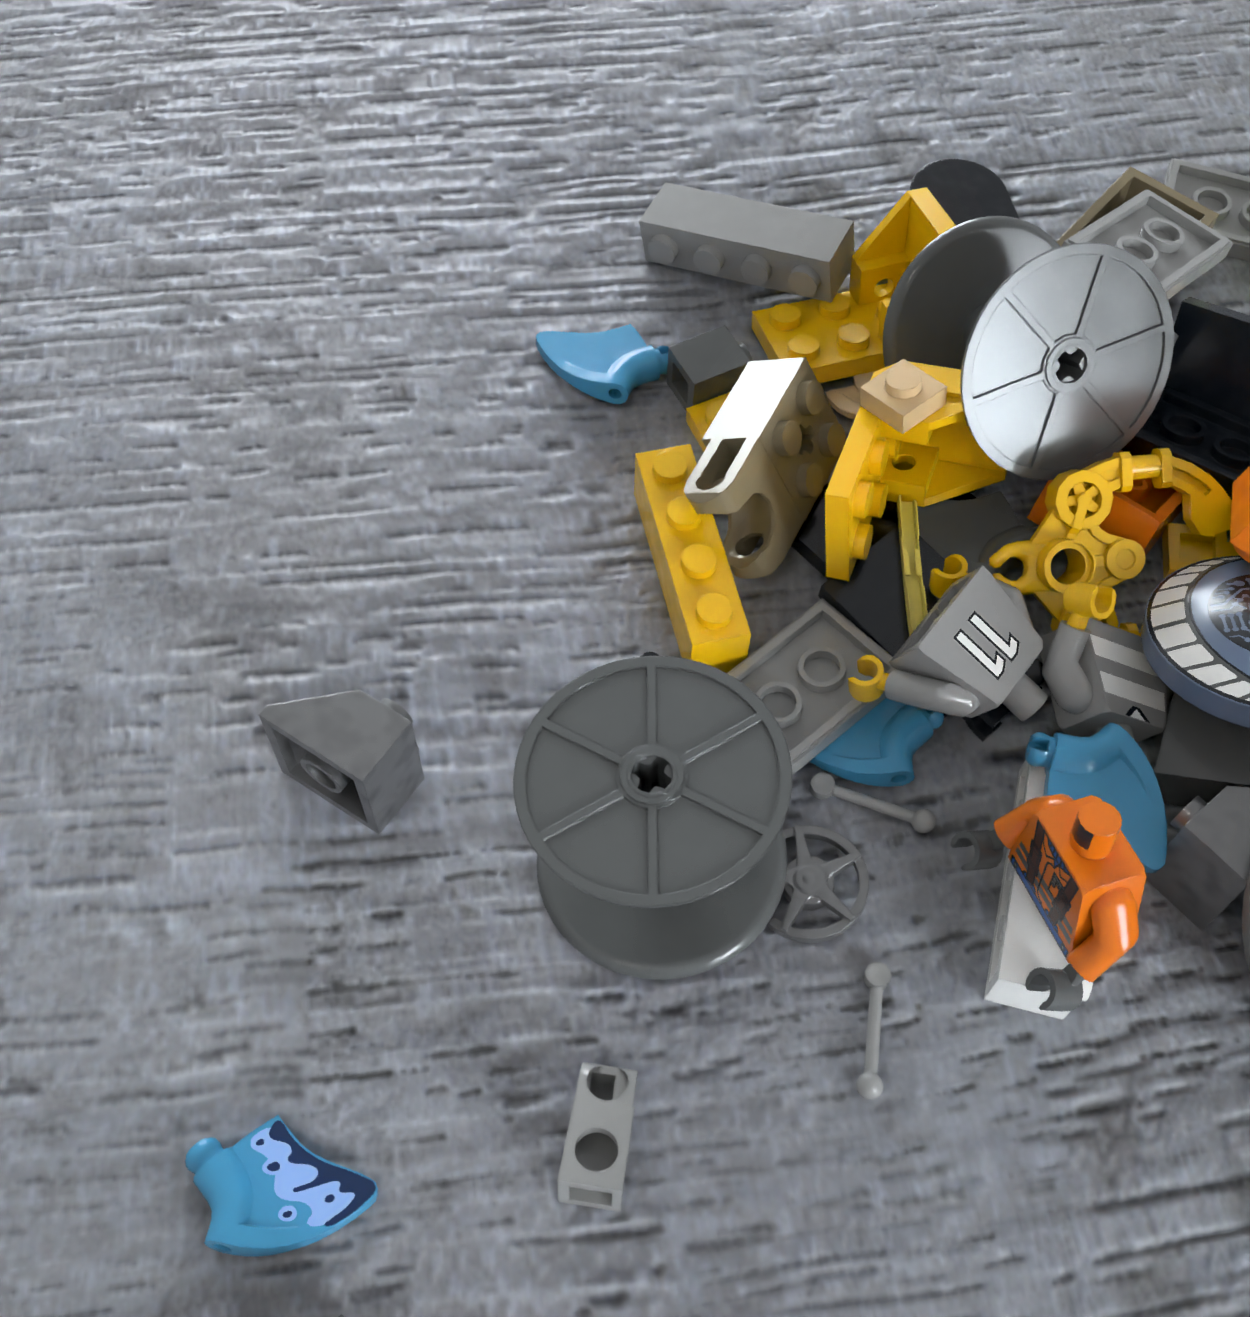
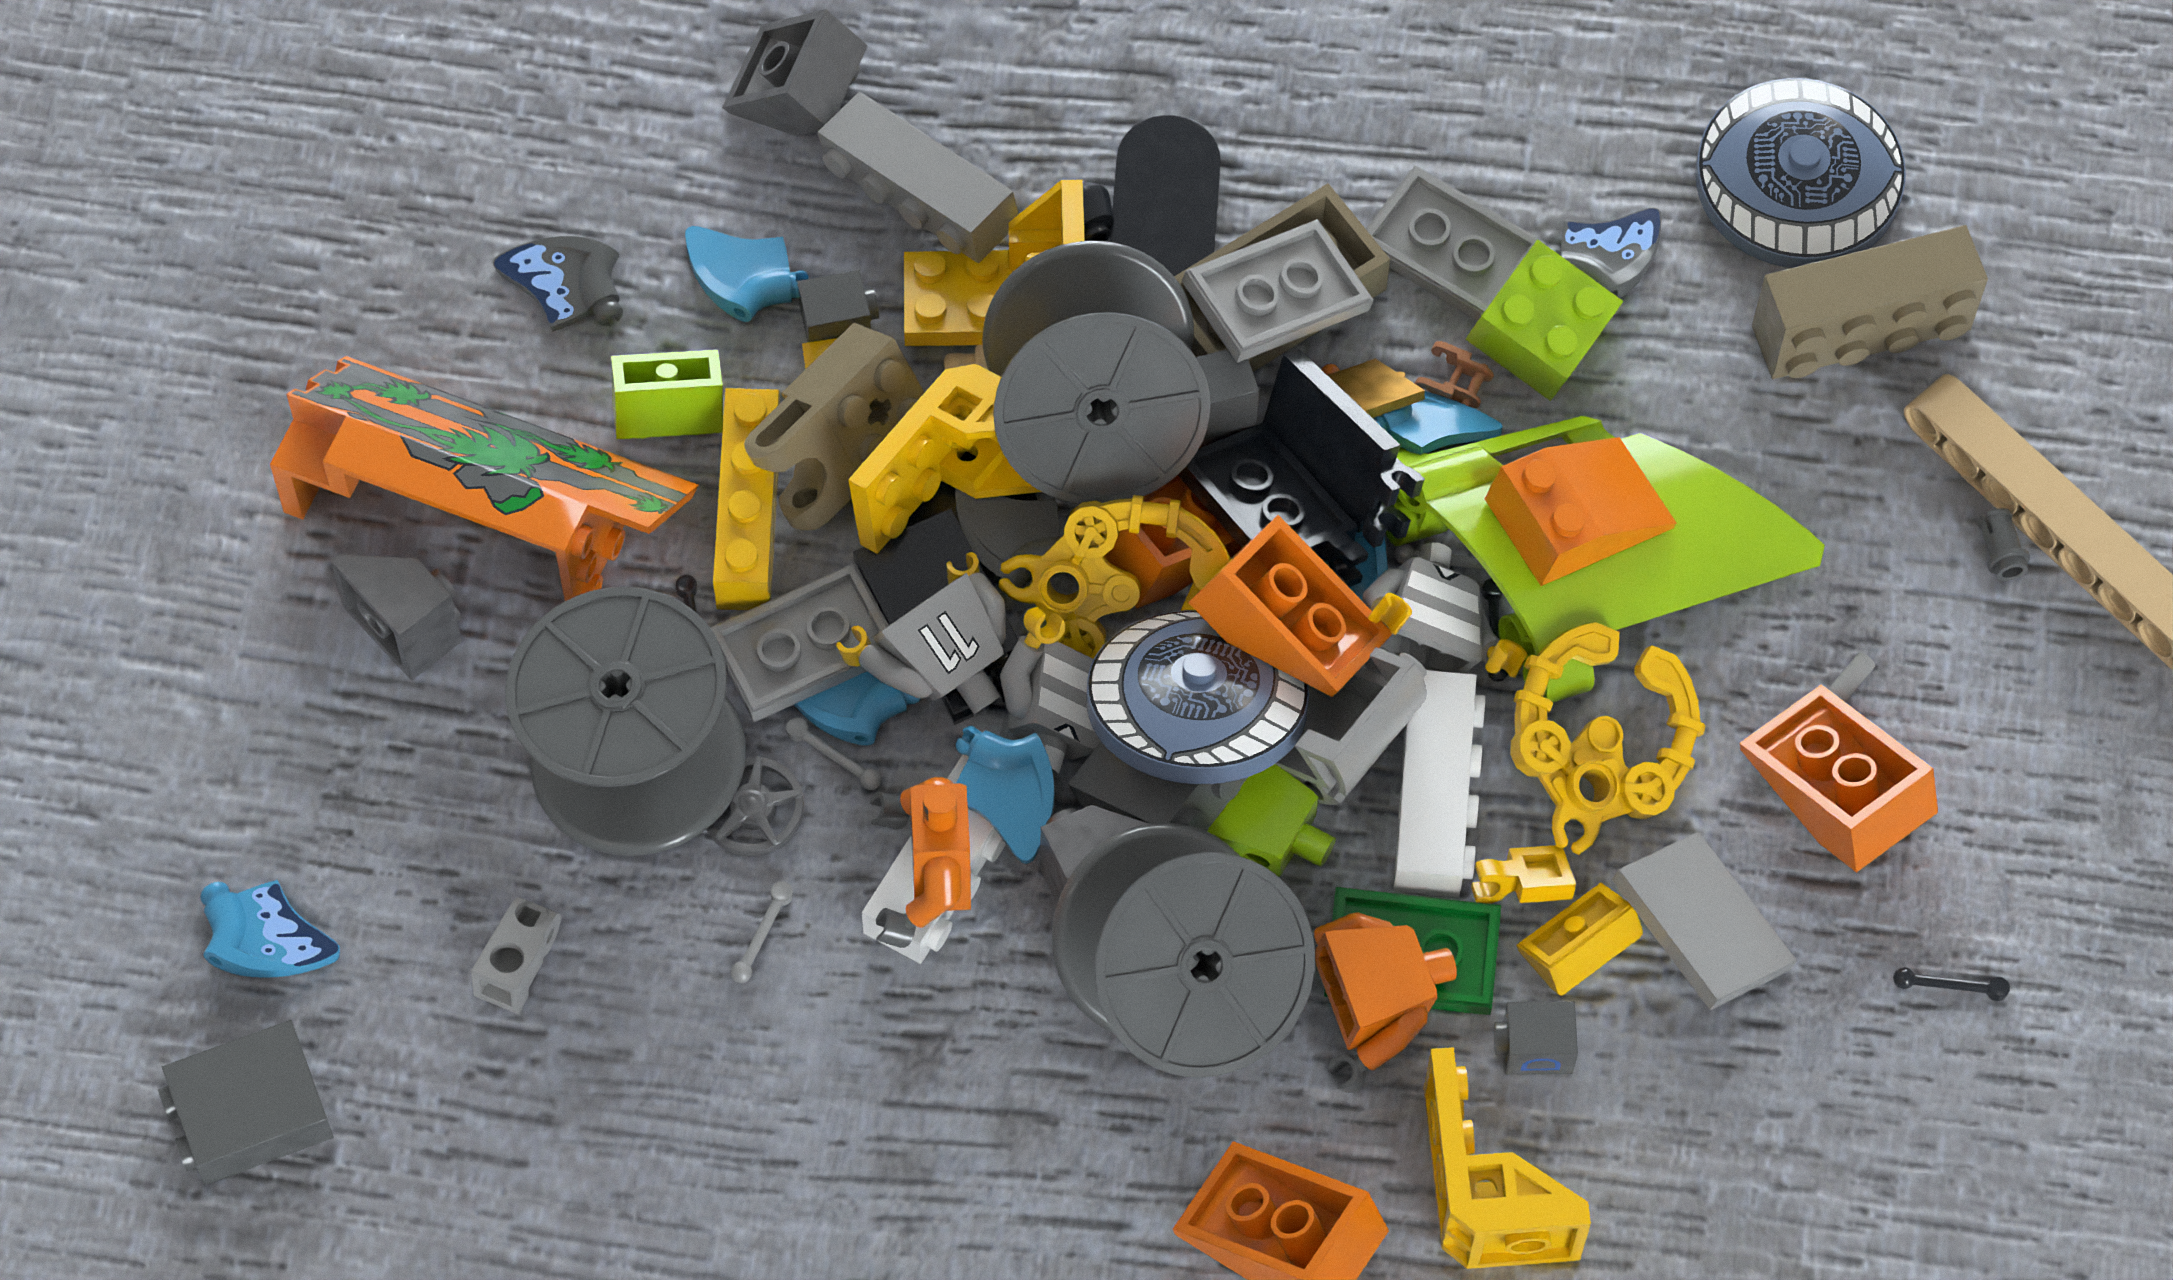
camera: 15 degrees right, 5 degrees up
tan plate [860,359,947,434] -> none
light yellow piece [897,495,928,636] -> none
none -> panel [270,356,699,601]
none -> dark grey arm [493,236,623,332]
none -> lime brick [611,350,723,440]
none -> flat silver slope [722,9,868,136]

